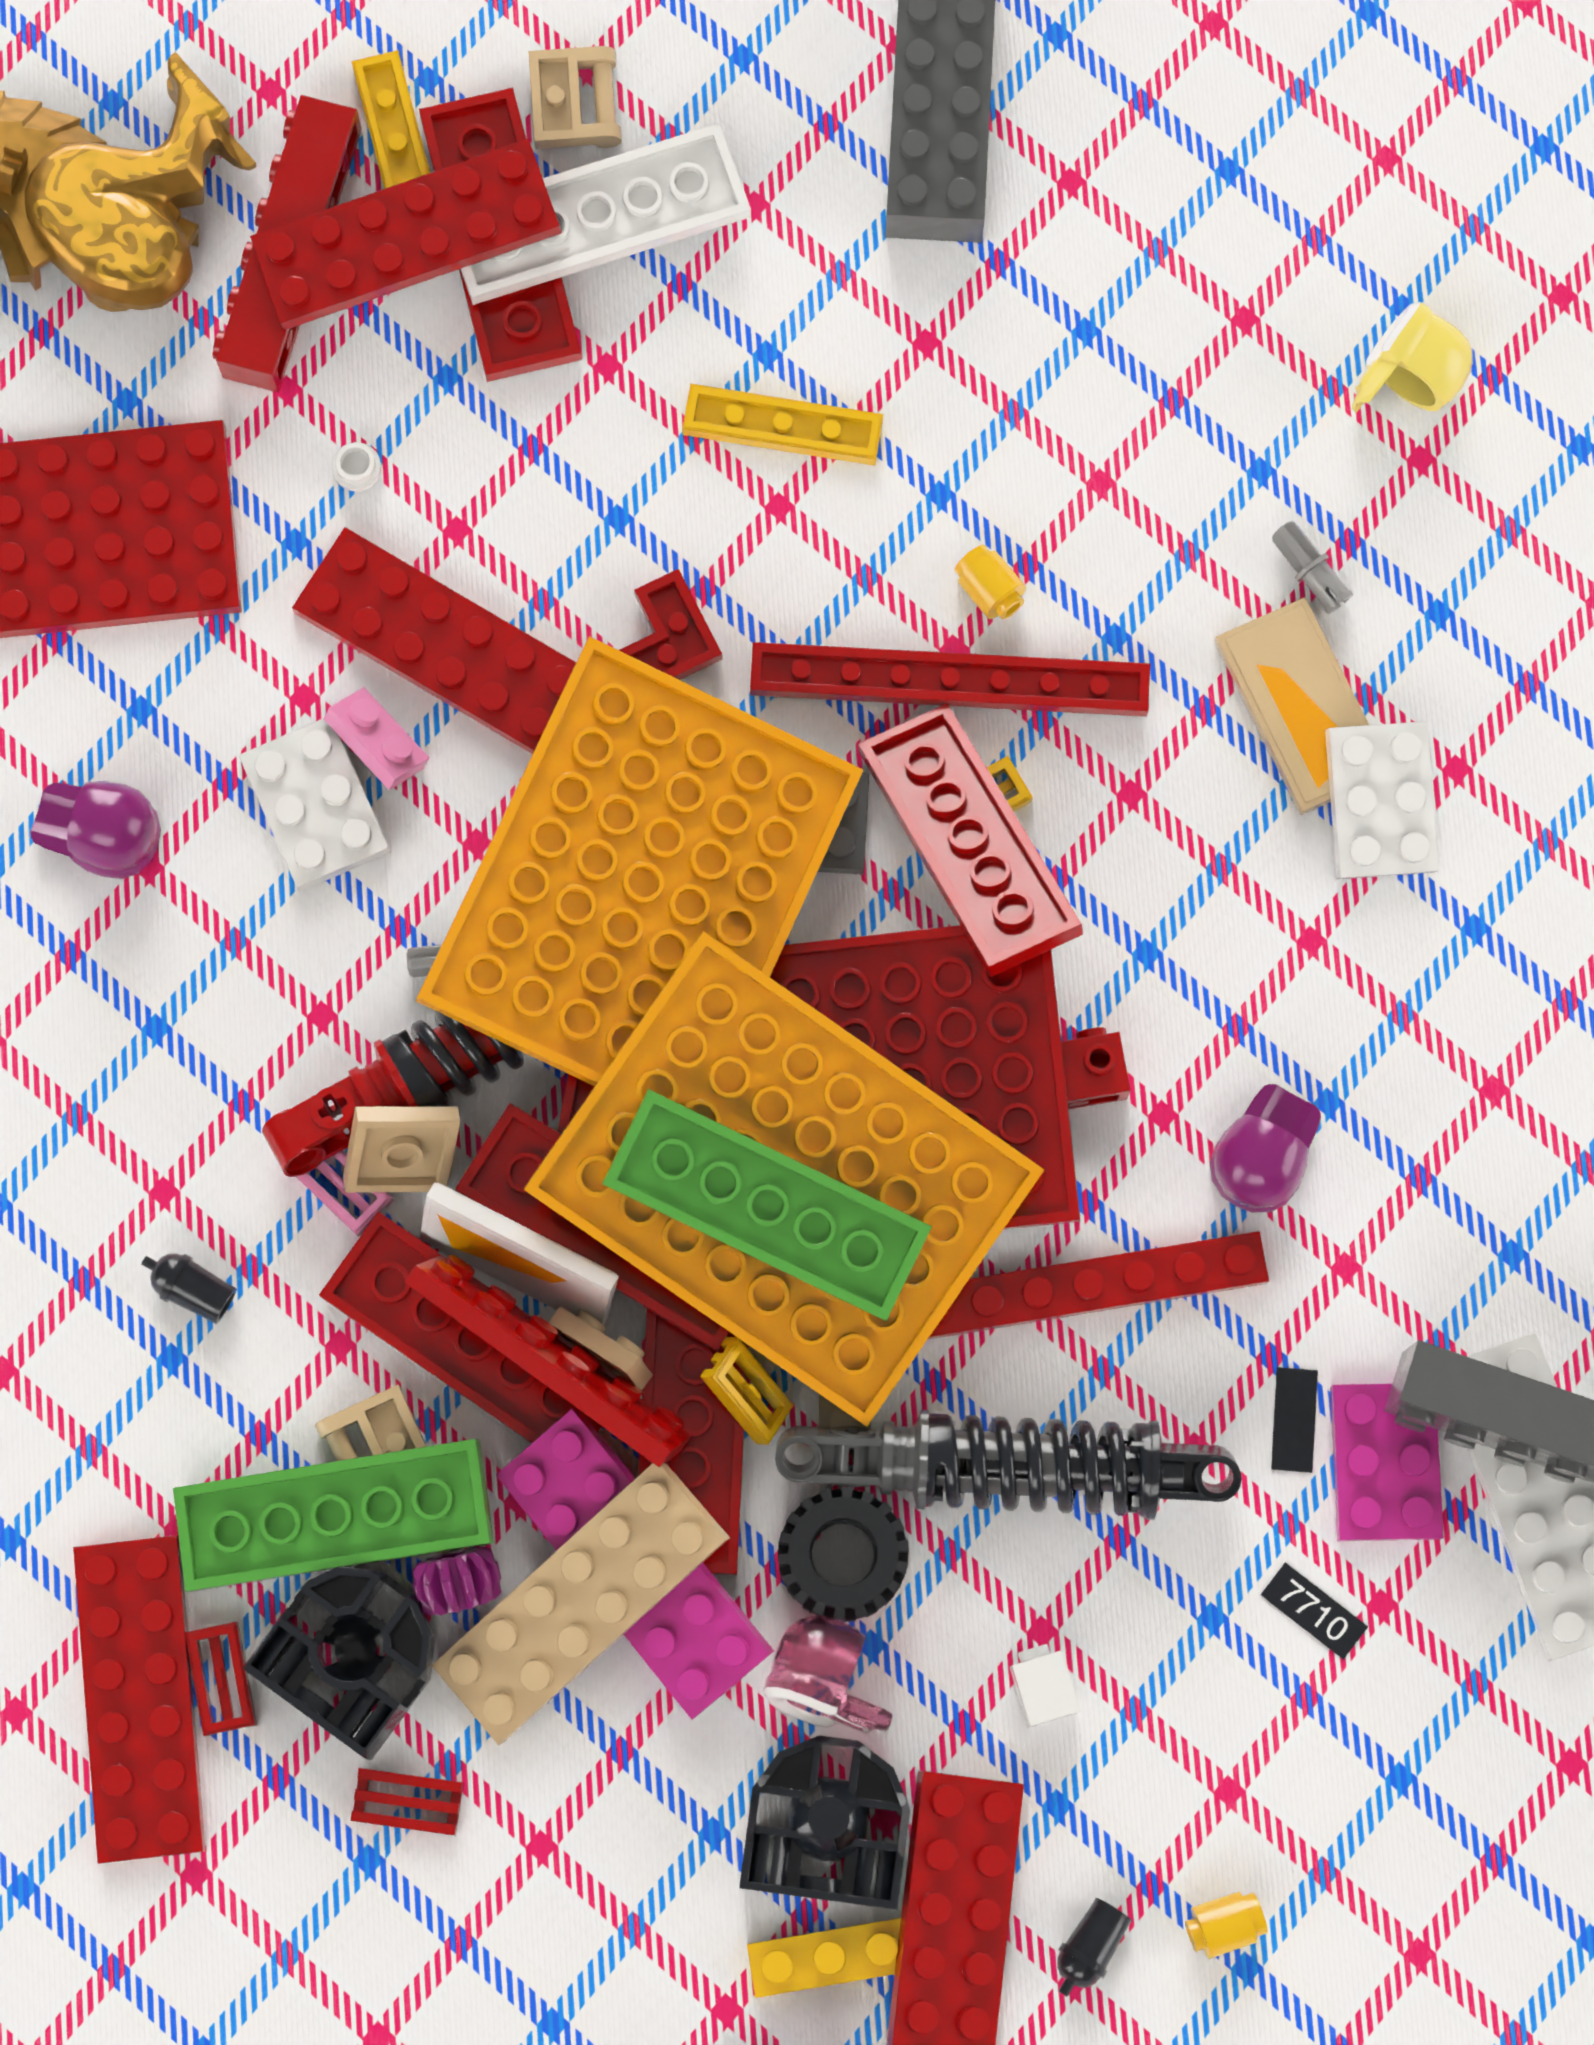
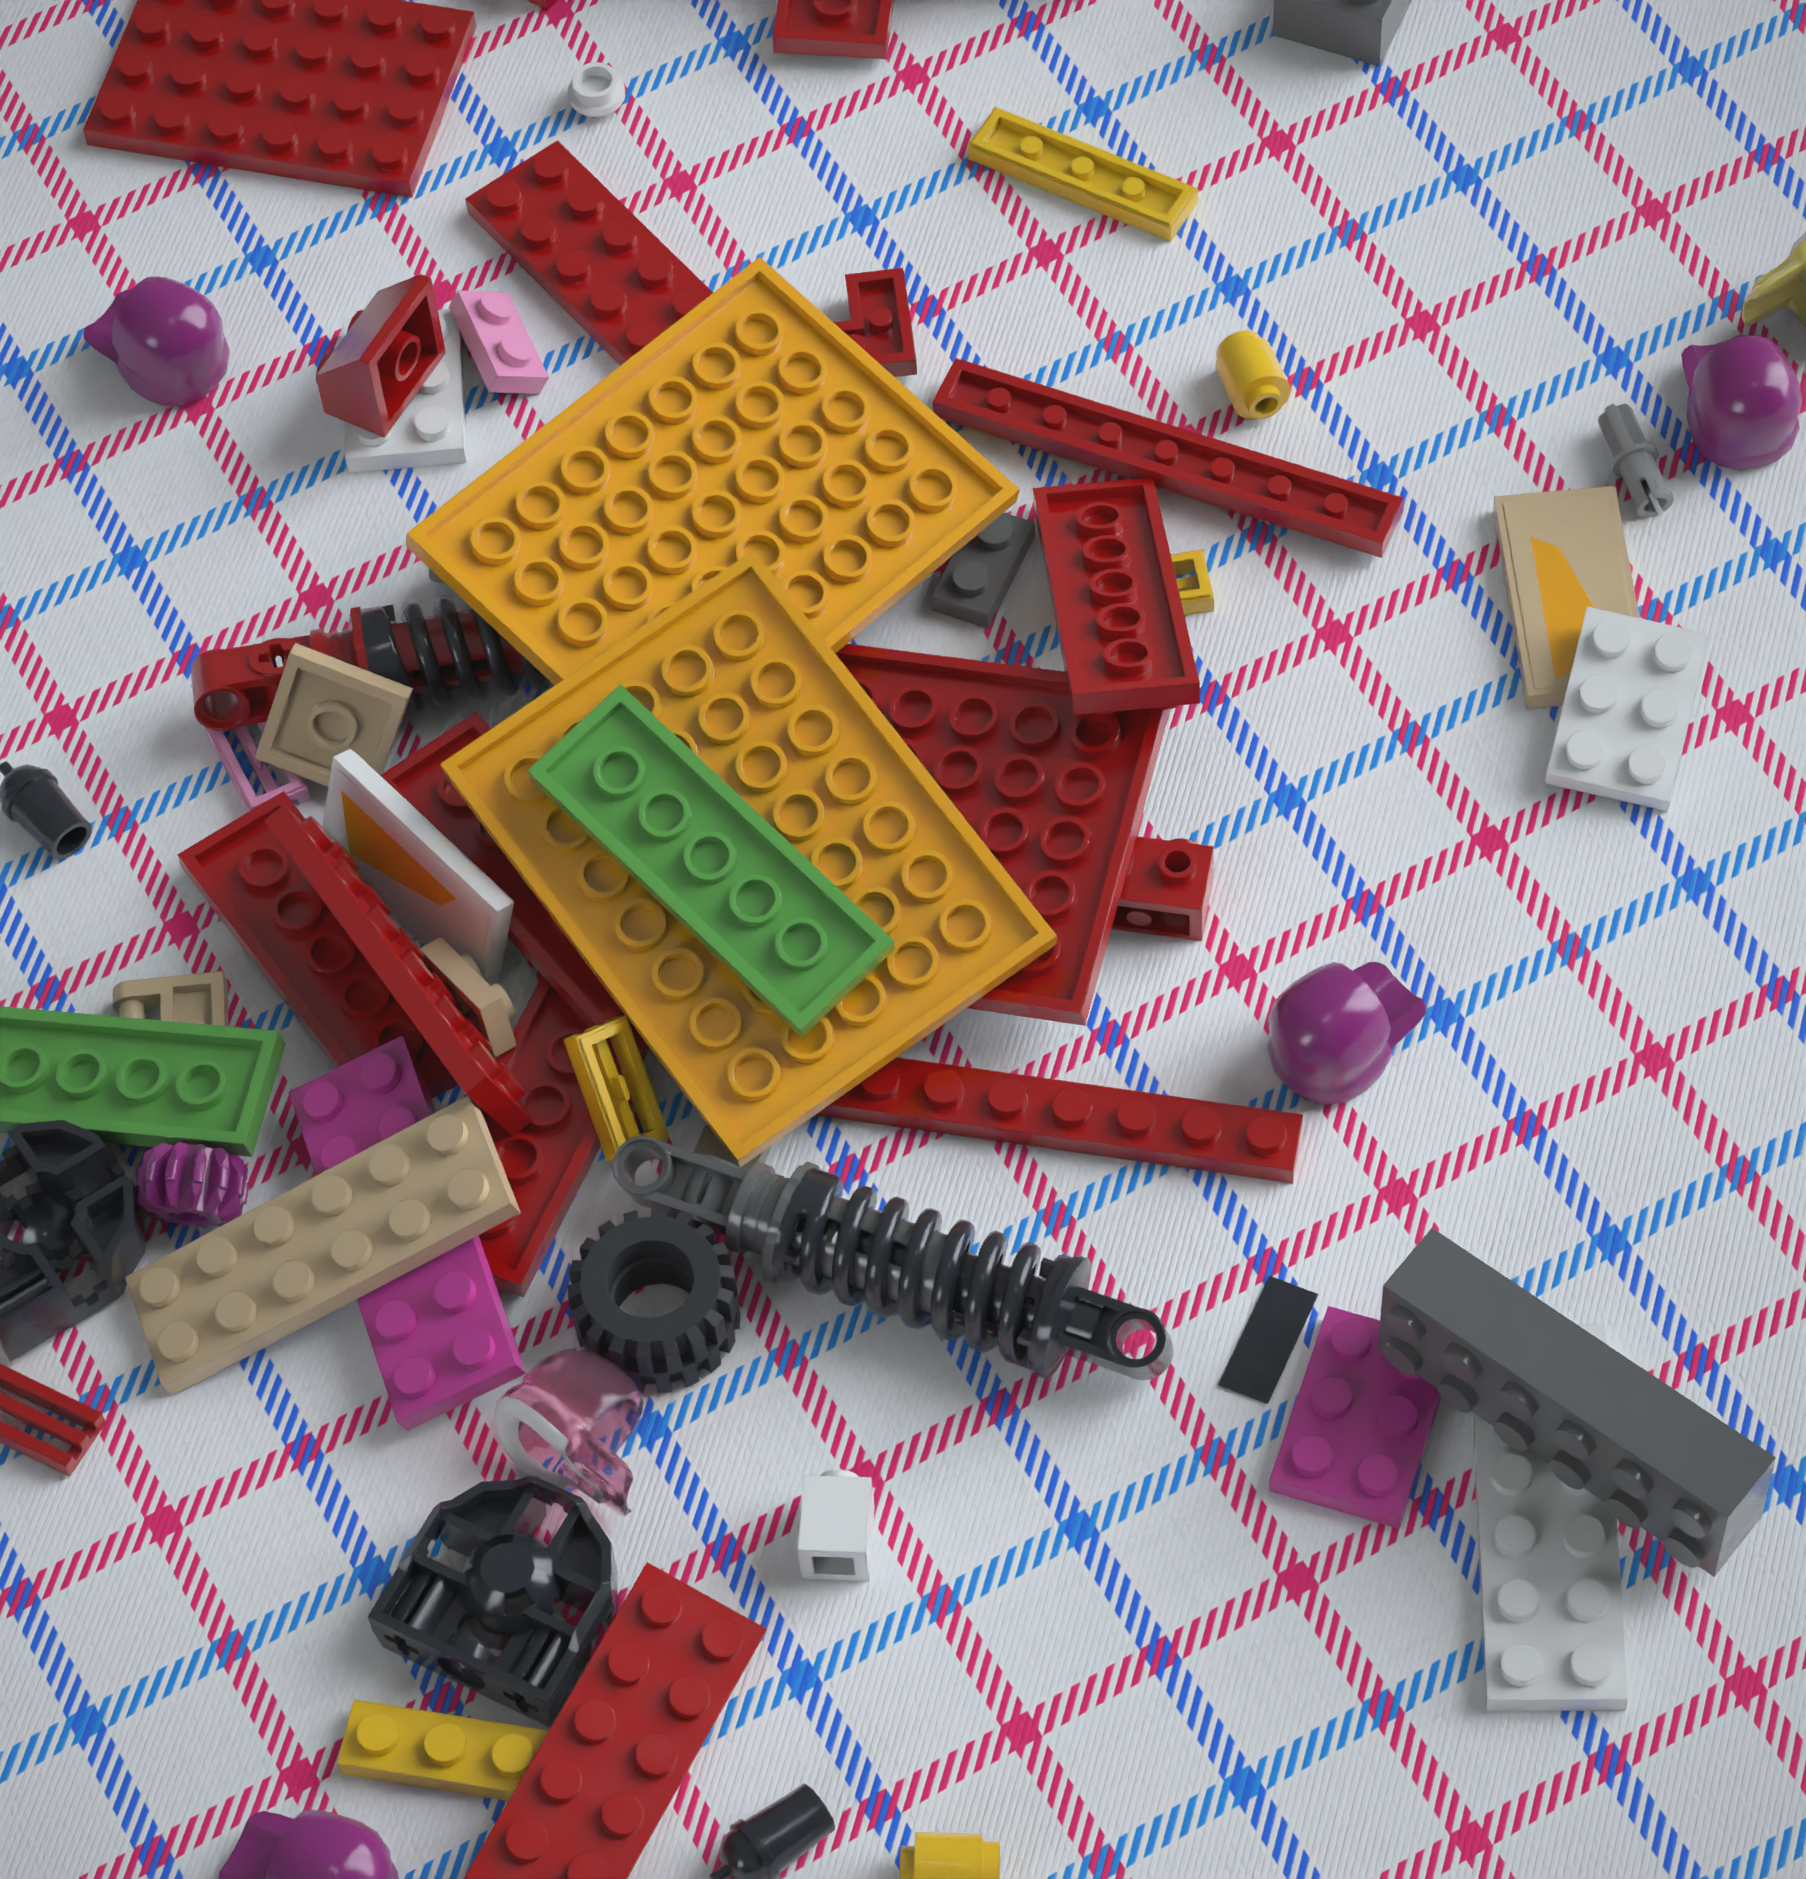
camera: 25 degrees right, 20 degrees down
black sticker [1261,1562,1368,1660] -> none
none -> red slope [315,274,446,438]
none -> magenta piece [1681,335,1803,470]

